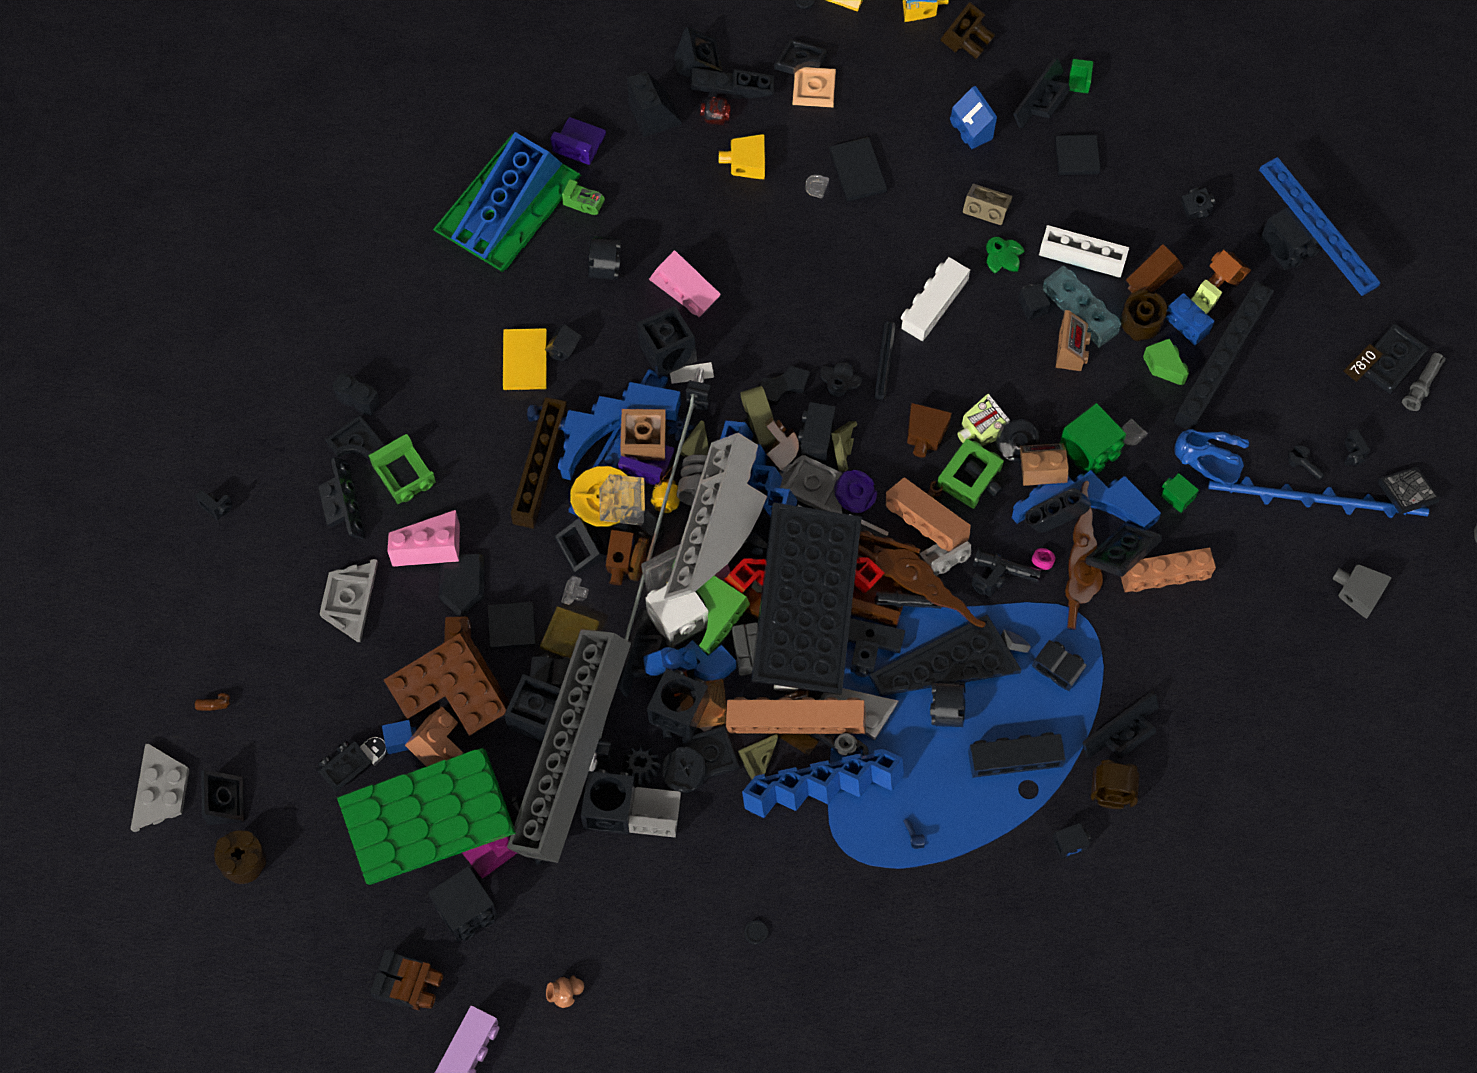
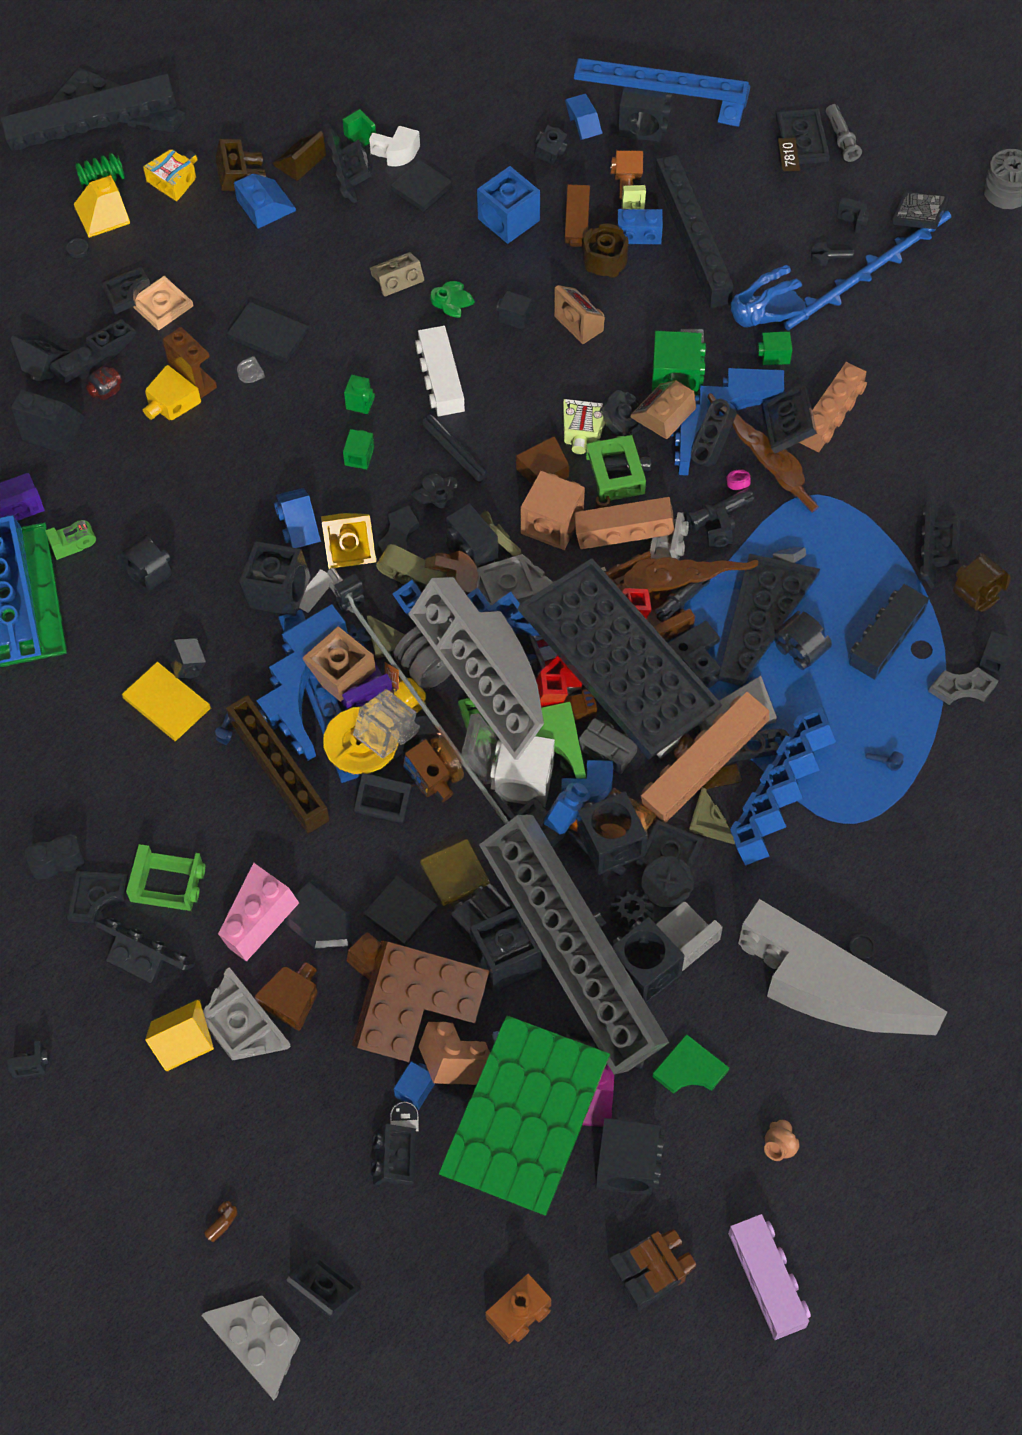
camera: 45 degrees left, 5 degrees down
dark brown brick [214,831,266,884] -> none
clear tile [561,576,589,605] -> none
bright pink wedge [649,250,721,317] -> none
dark purple tile [834,470,877,513] -> none
dark grey plate [834,733,857,755] -> none
blue slope [950,86,997,149] -> none
black brick [1032,640,1087,691] -> none
white brick [1039,225,1129,277] -> none
clear light blue brick [1043,266,1121,348] -> none
bright green slope [1143,339,1189,385] -> none
dark grey torso [1333,565,1391,619] -> none
none -> yellow slope [145,1000,214,1071]
none -> reddish brown panel [163,327,217,399]
none -> blue slope [234,174,296,229]
none -> reddish brown torso [255,962,318,1031]
none -> dark brown slope [273,131,326,181]
none -> blue brick [274,488,321,548]
none -> yellow slope [321,513,376,569]
none -> green brick [343,429,374,469]
none -> green brick [344,375,375,414]
none -> white brick [369,126,420,166]
none -> blue brick [477,166,540,244]
none -> dark orange brick [485,1274,551,1344]
none -> nougat brick [521,471,585,550]
none -> blue slope [565,94,602,140]
none -> green tile [652,1035,729,1094]
none -> blue brick [718,85,751,127]
none -> light grey slope [738,899,947,1035]
none -> dark grey tile [929,667,998,705]

